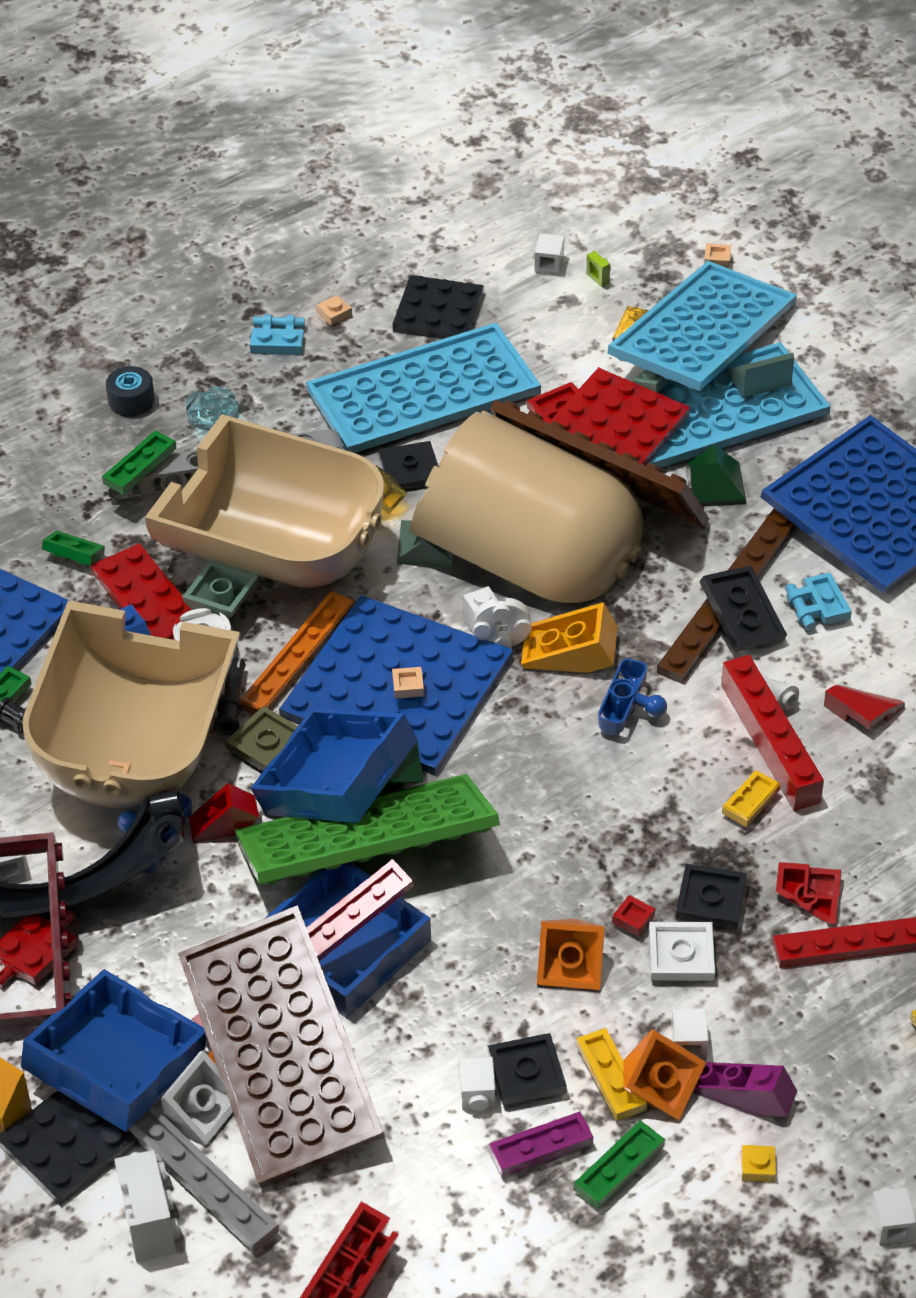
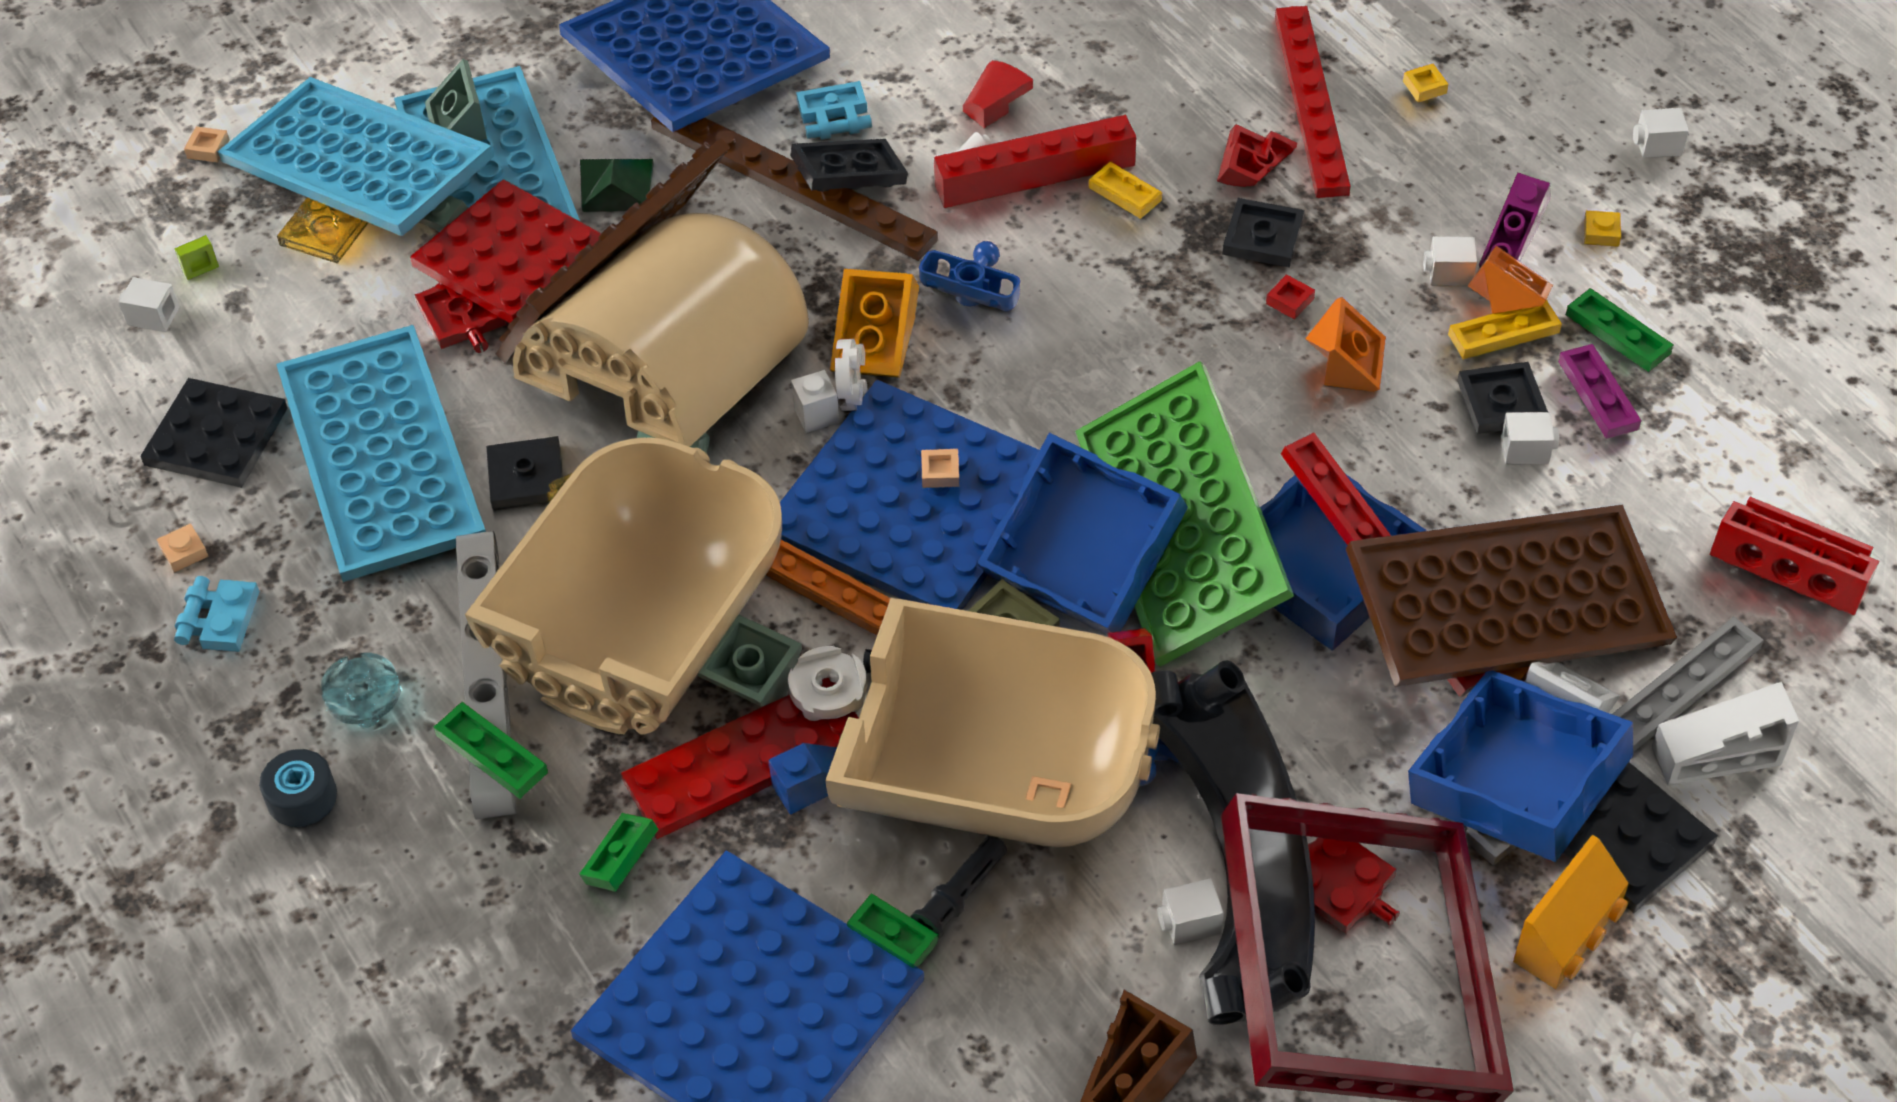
camera: 85 degrees left, 5 degrees up
white plate [649,922,715,981] -> none

